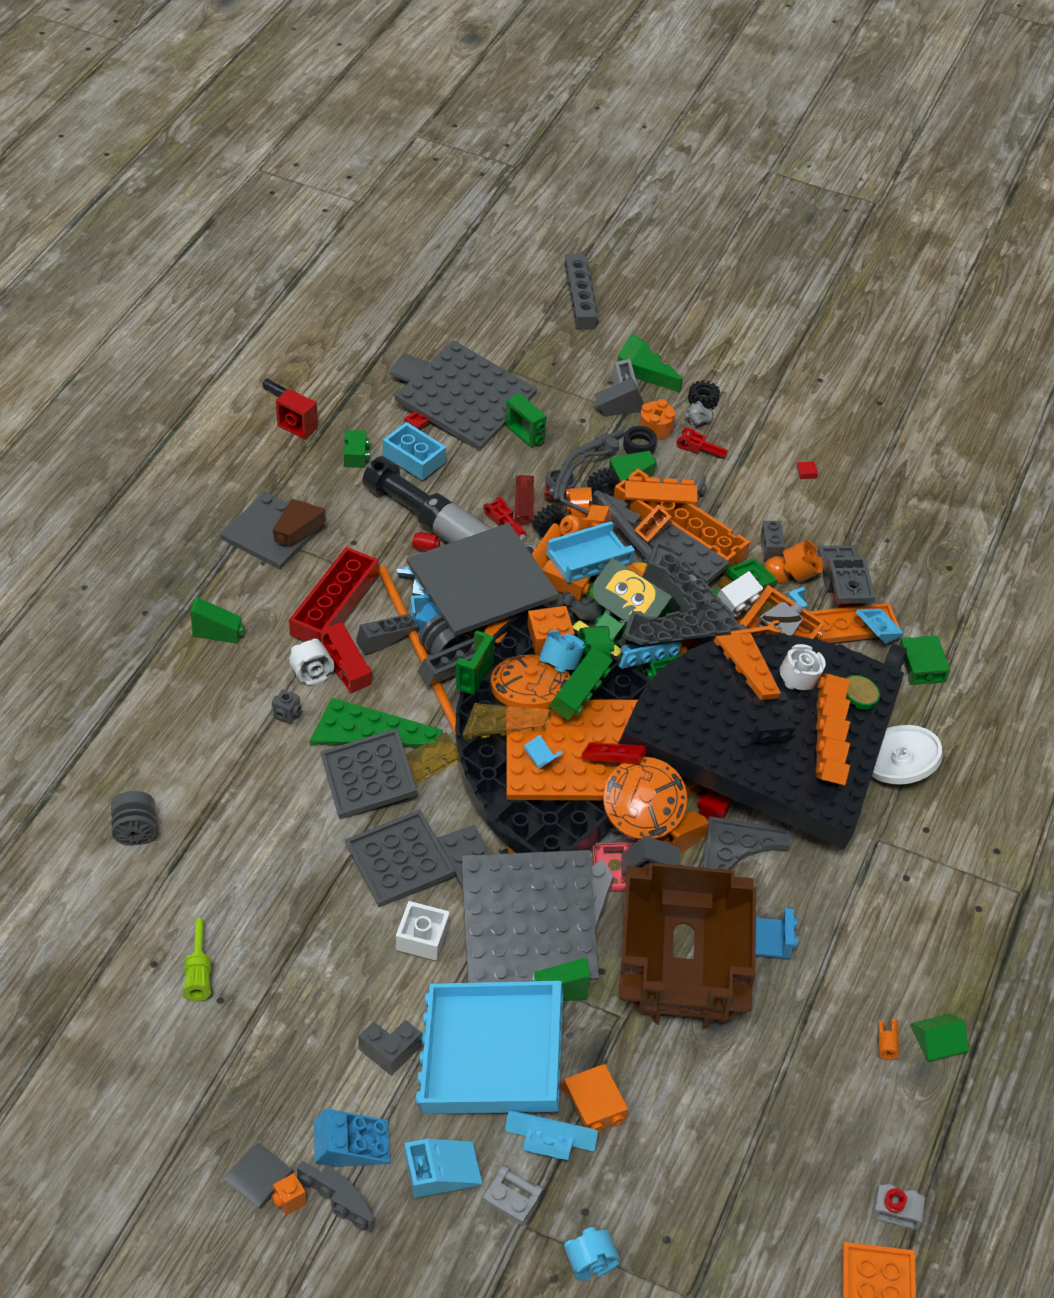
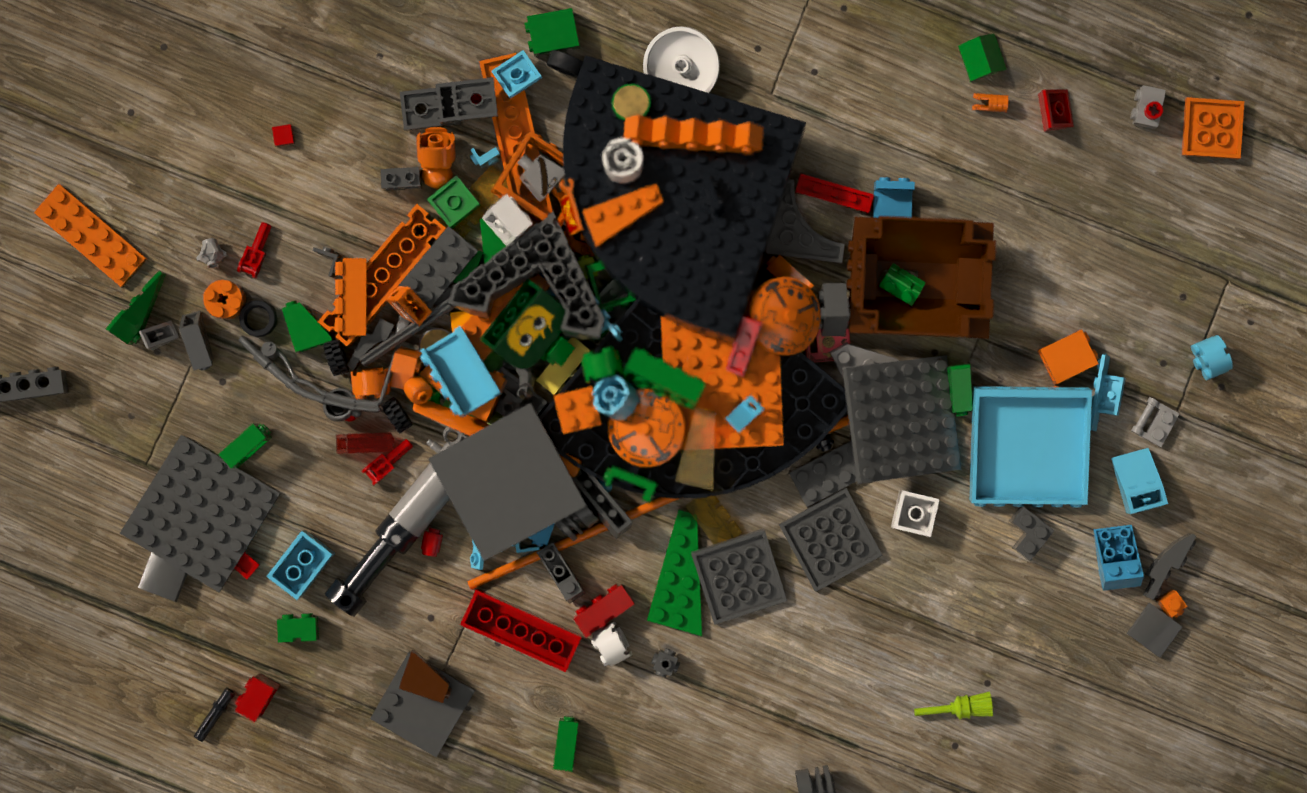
camera: 90 degrees left, 40 degrees up
black tyre [688,380,720,410] -> none
none -> orange plate [34,184,147,288]
none -> red plate [795,174,874,213]
none -> green brick [879,263,926,306]
none -> red slope [1038,89,1074,132]

